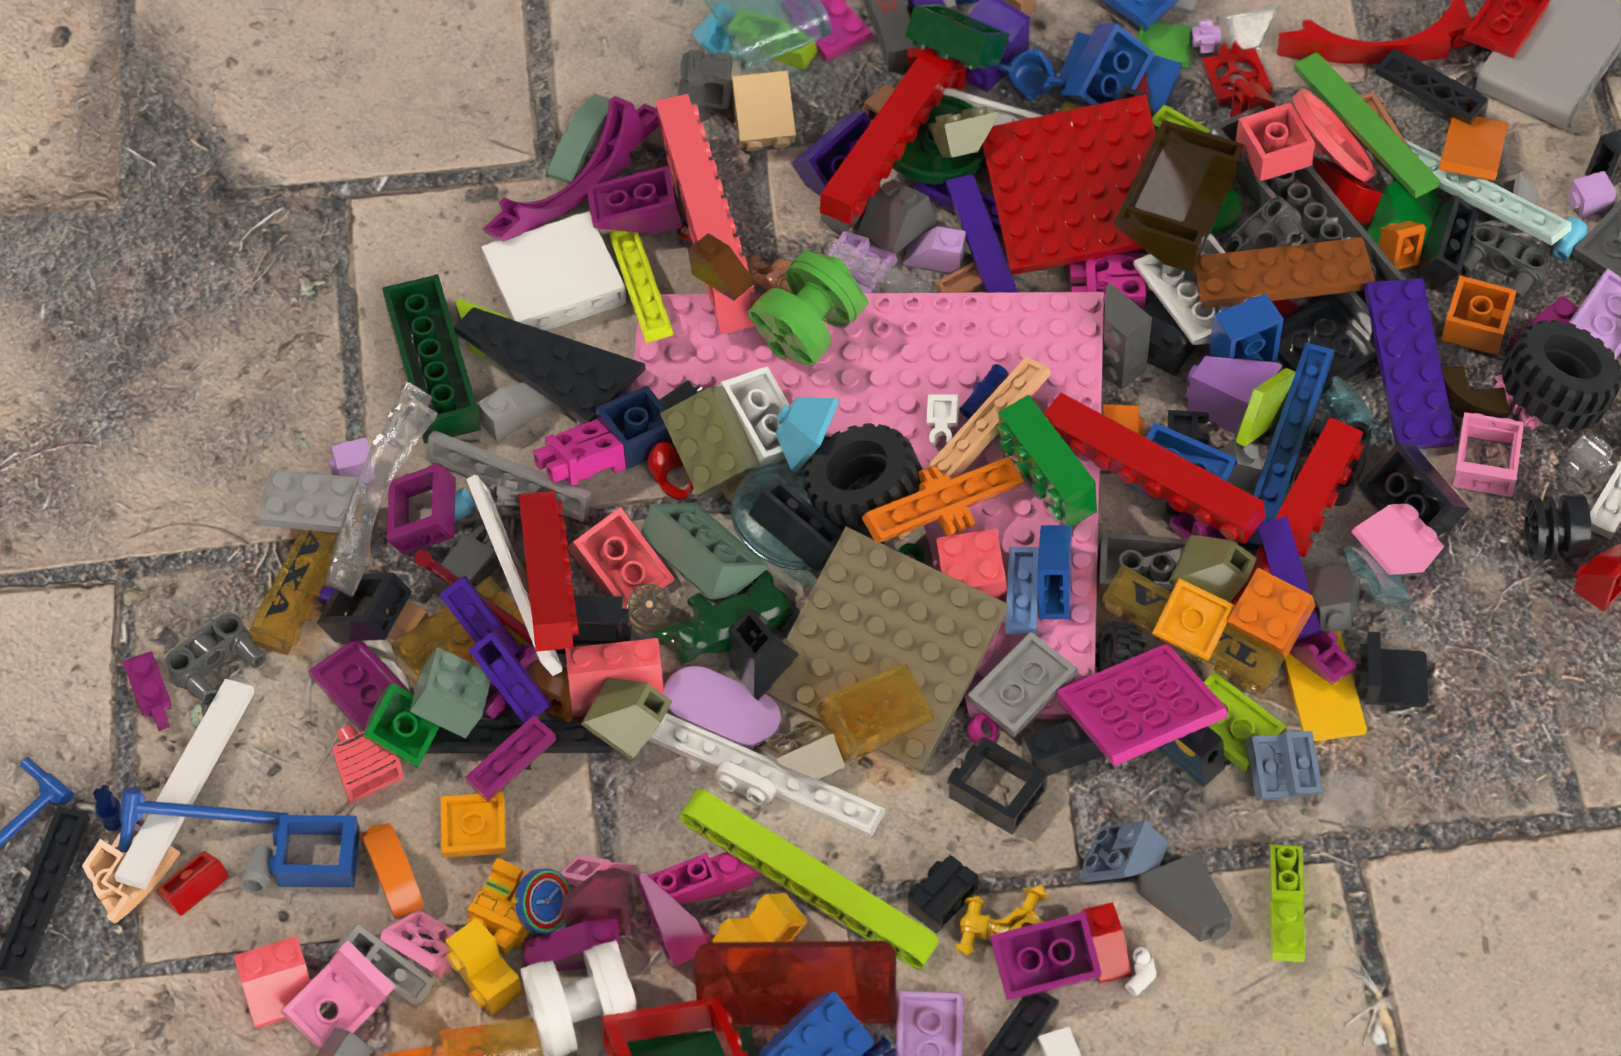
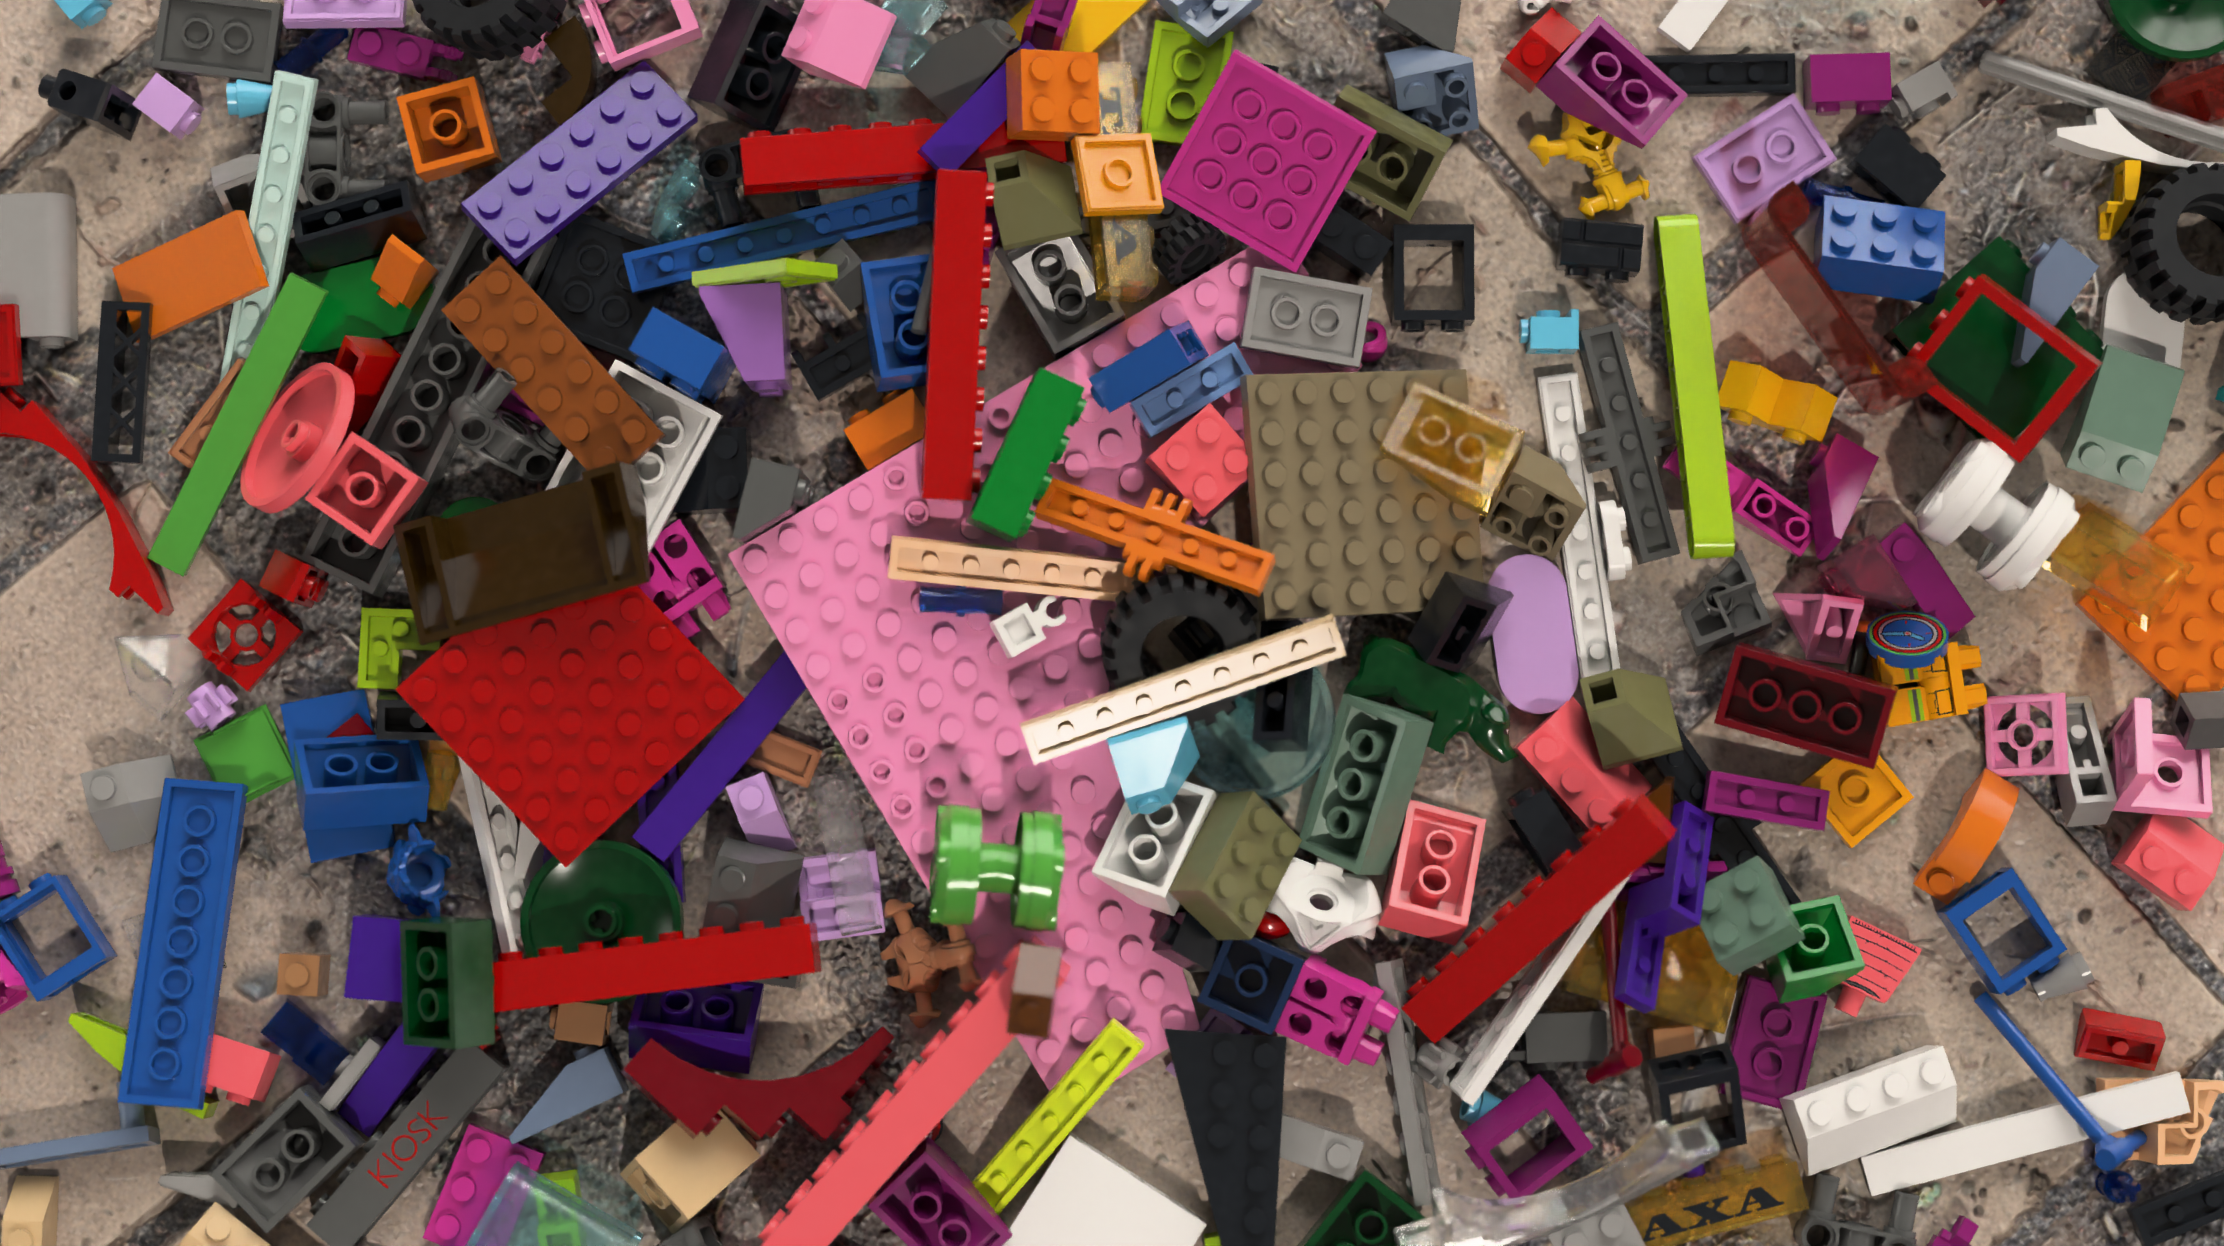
camera: 125 degrees left, 30 degrees up
yellow brick [445,918,523,1016] -> none
wheel [627,584,671,632] -> none
slope [927,107,998,158] -> none
none -> clear blue axle [273,28,349,75]
none -> sand blue slope [509,1045,629,1145]
none -> dark red arch [620,1026,895,1143]
none -> tile [1020,614,1347,764]
none -> white piece [1266,857,1382,954]
none -> olive brick [1333,84,1453,222]
none -> medium azure brick [1519,309,1579,355]
none -> dark grey hinge [1578,322,1680,565]
none -> dark grey slope [1681,550,1772,656]
none -> dark red brick [1714,642,1899,769]
none -> white slope [1779,1045,1957,1176]

